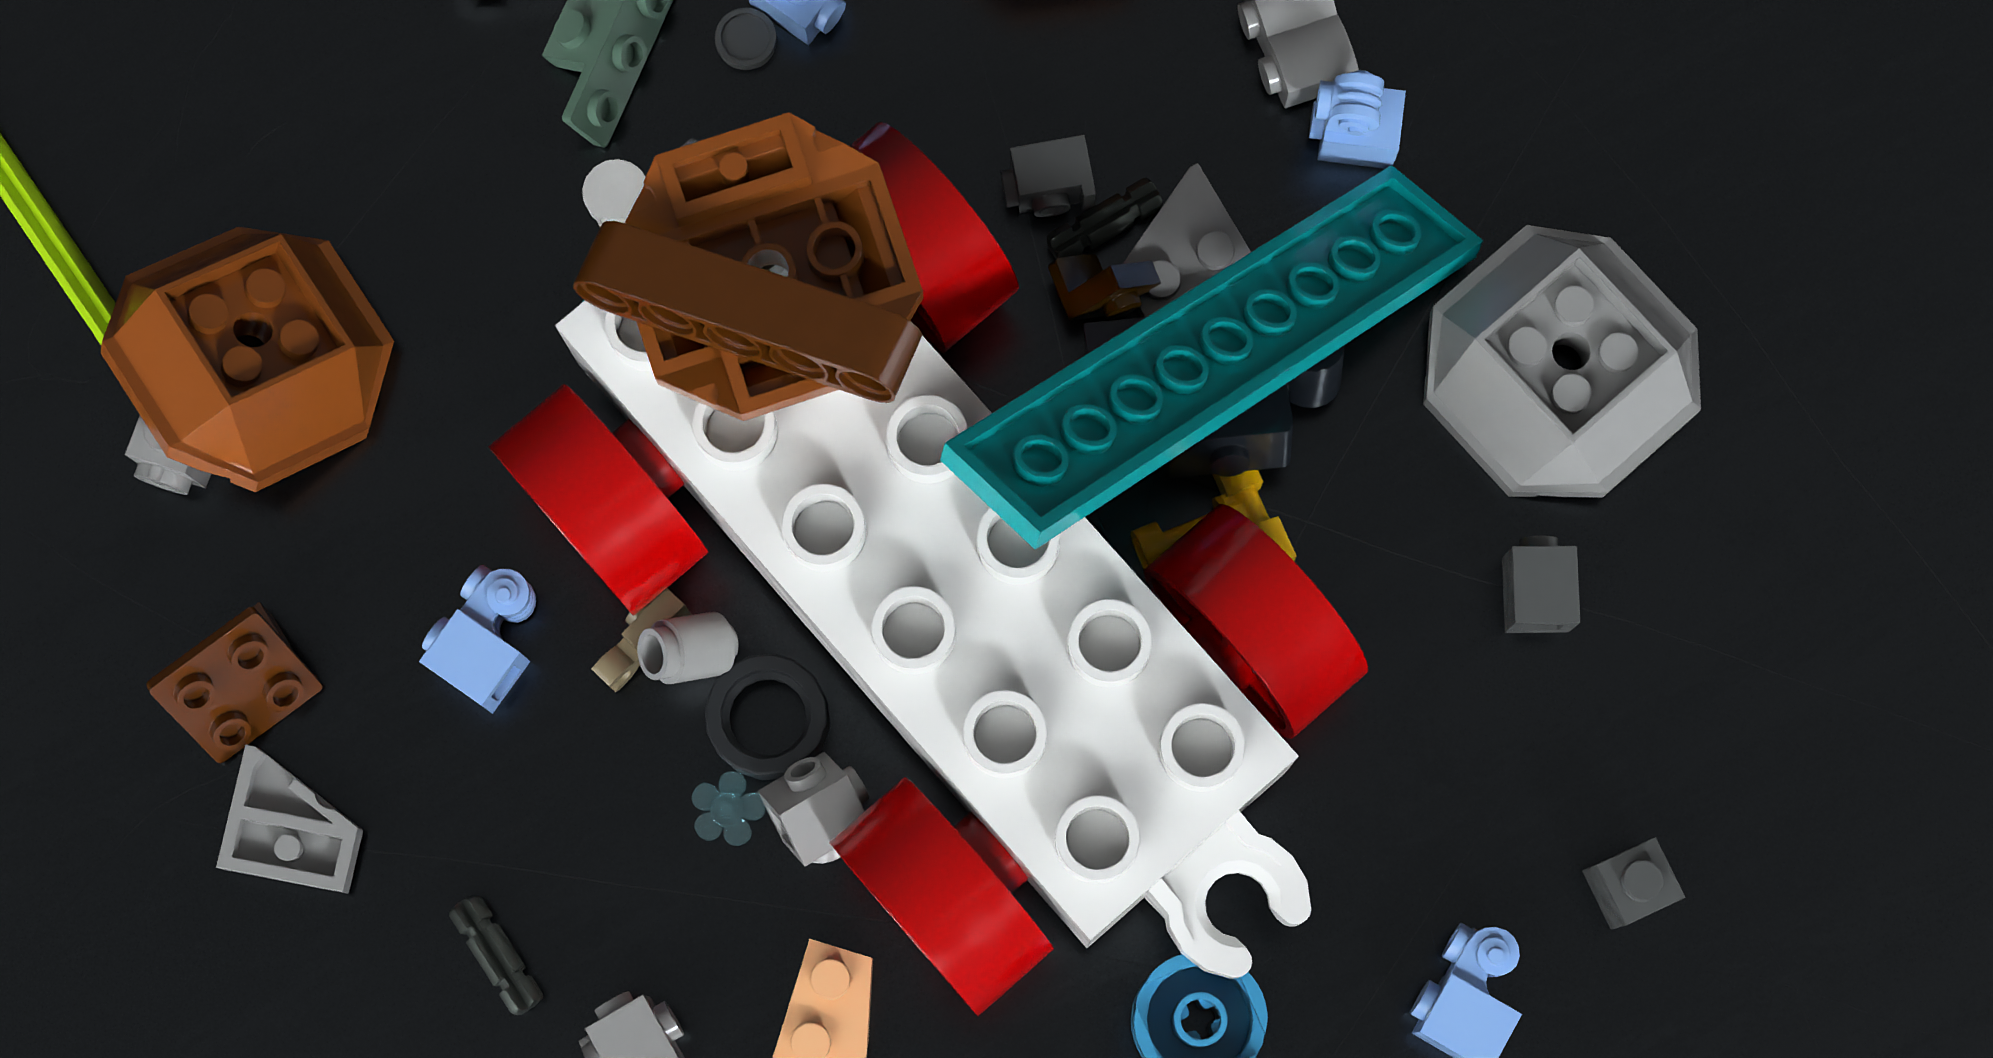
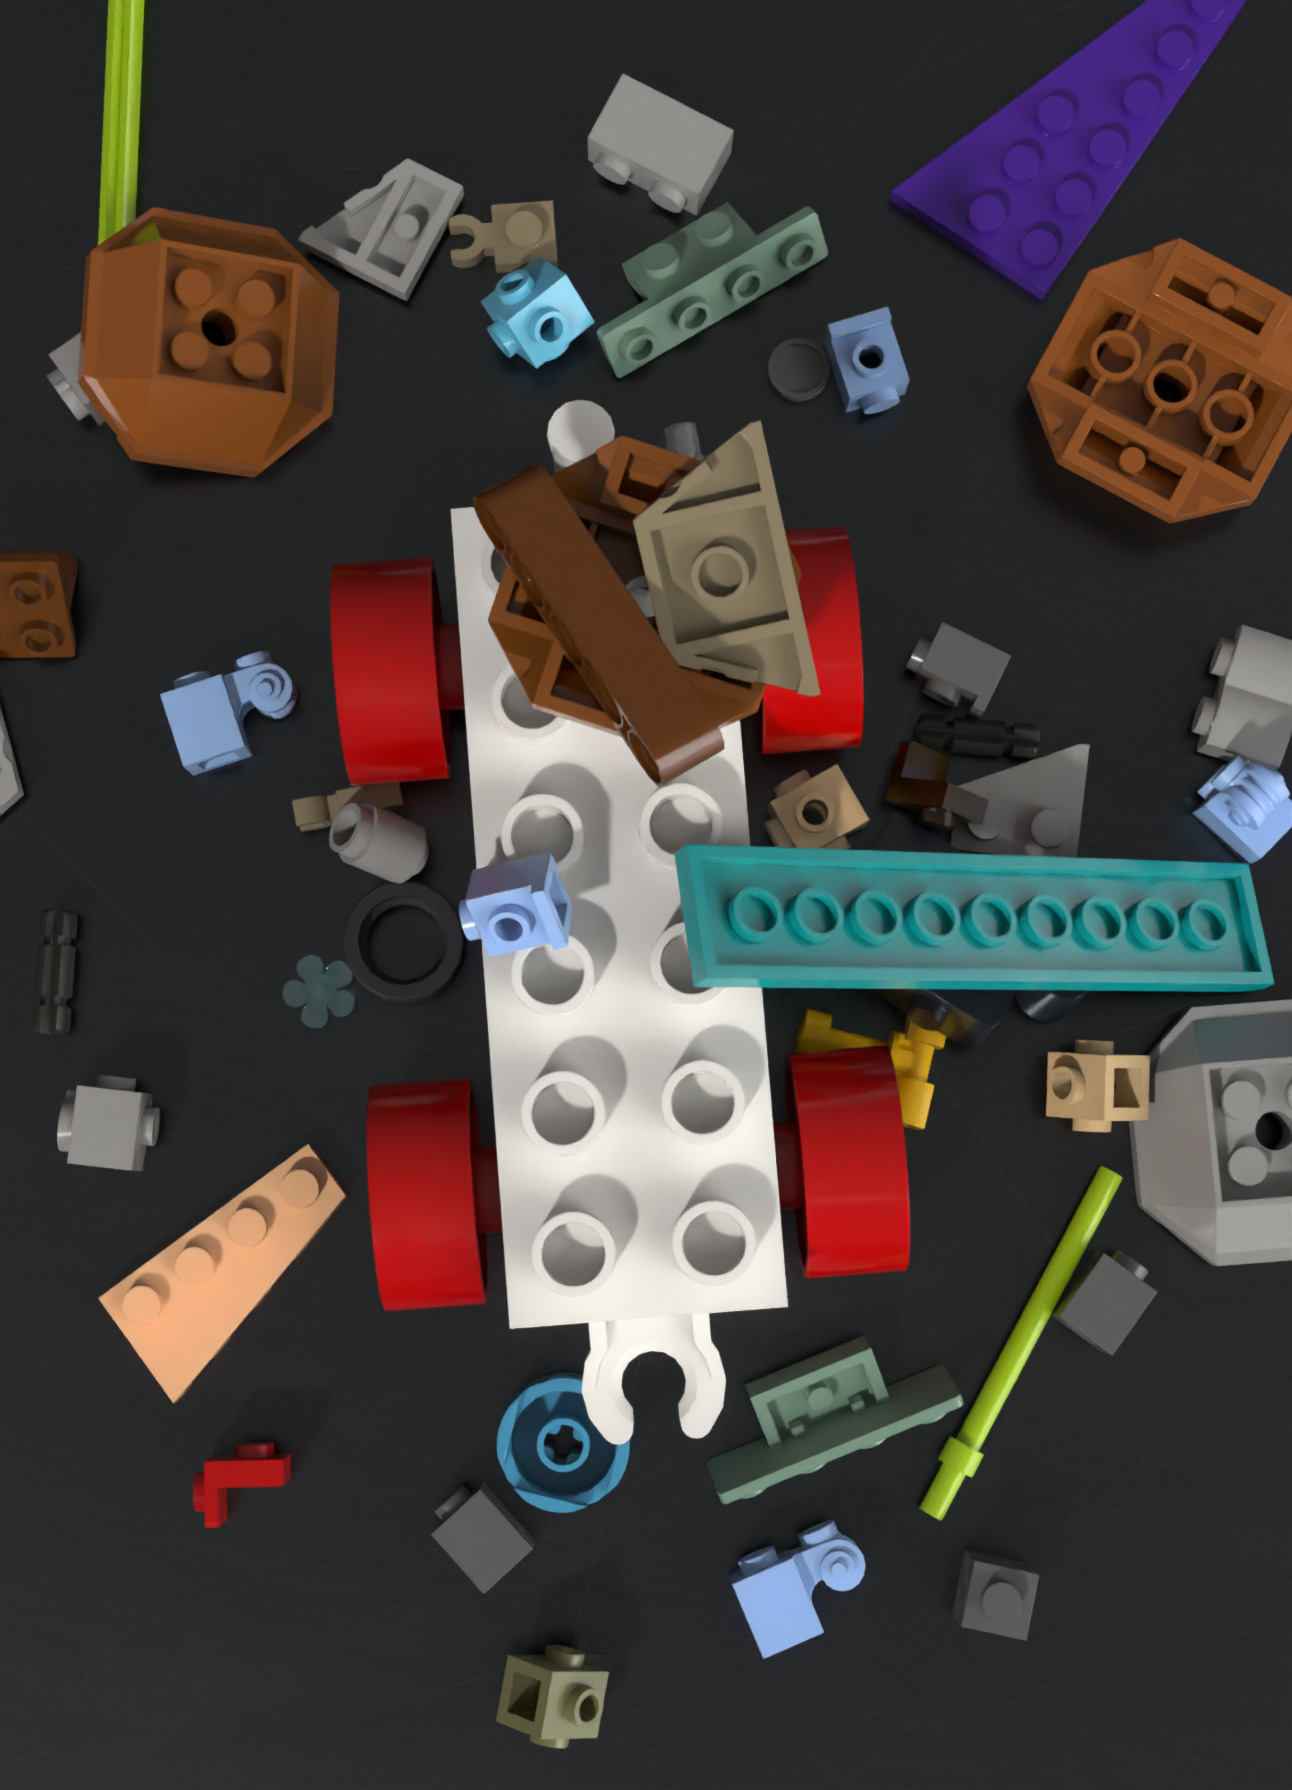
camera: 30 degrees right, 5 degrees up
light grey brick [758,752,869,866] -> none
none -> light grey wing [298,158,464,301]
none -> dark tan plate [448,200,558,273]
none -> light blue brick [459,851,573,957]
none -> medium azure brick [481,256,595,369]
none -> dark tan wing [633,419,821,697]
none -> sand green bracket [707,1335,964,1504]
none -> tan brick [764,764,870,850]
none -> lime bar [919,1166,1123,1521]
none -> tan brick [1046,1040,1150,1132]

